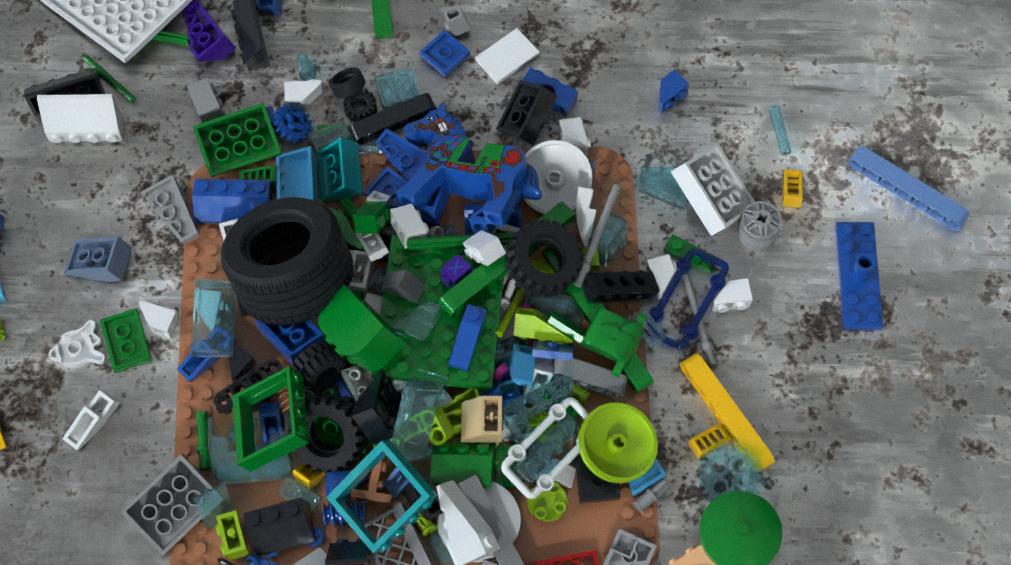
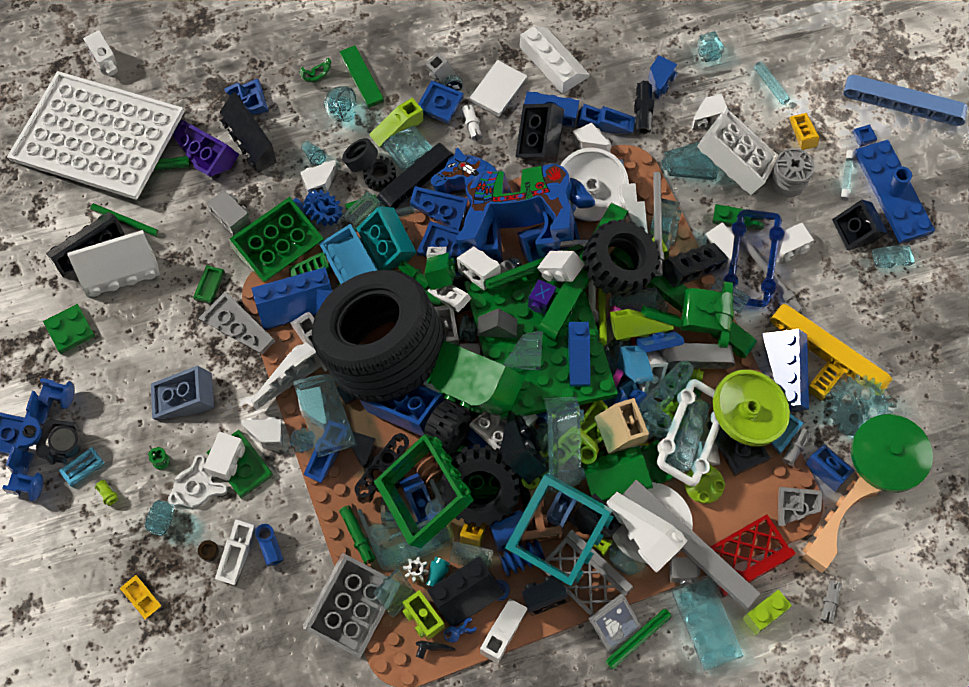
camera: 20 degrees left, 0 degrees up
none -> green plate [43,304,95,354]
none -> clear light blue gear [145,500,175,536]
none -> green bush [148,447,170,470]
none -> green tile [193,265,225,305]
none -> dark brown tile [197,540,219,562]
none -> white brick [203,432,245,481]
none -> white wedge [251,342,321,410]
none -> blue piece [255,524,284,567]
none -> clear light blue gear [290,427,315,453]
none -> clear light blue cylinder [324,86,357,122]
none -> lime slope [369,97,424,148]
none -> white gear [403,557,429,584]
none -> teal cone [426,557,450,587]
none -> tile [445,75,463,91]
none -> white pin [462,105,483,141]
none -> white slope [520,26,590,94]
none -> blue slope [576,104,636,134]
none -> black piece [634,81,654,134]
none -> white slope [691,94,728,129]
none -> clear light blue brick [697,31,724,62]
none -> wedge [762,329,809,411]
none -> blue slope [805,444,855,492]
none -> black slope [832,199,888,251]
none -> clear light blue bar [841,150,854,200]
none -> blue tile [852,124,877,147]
none -> clear light blue slope [872,246,915,268]

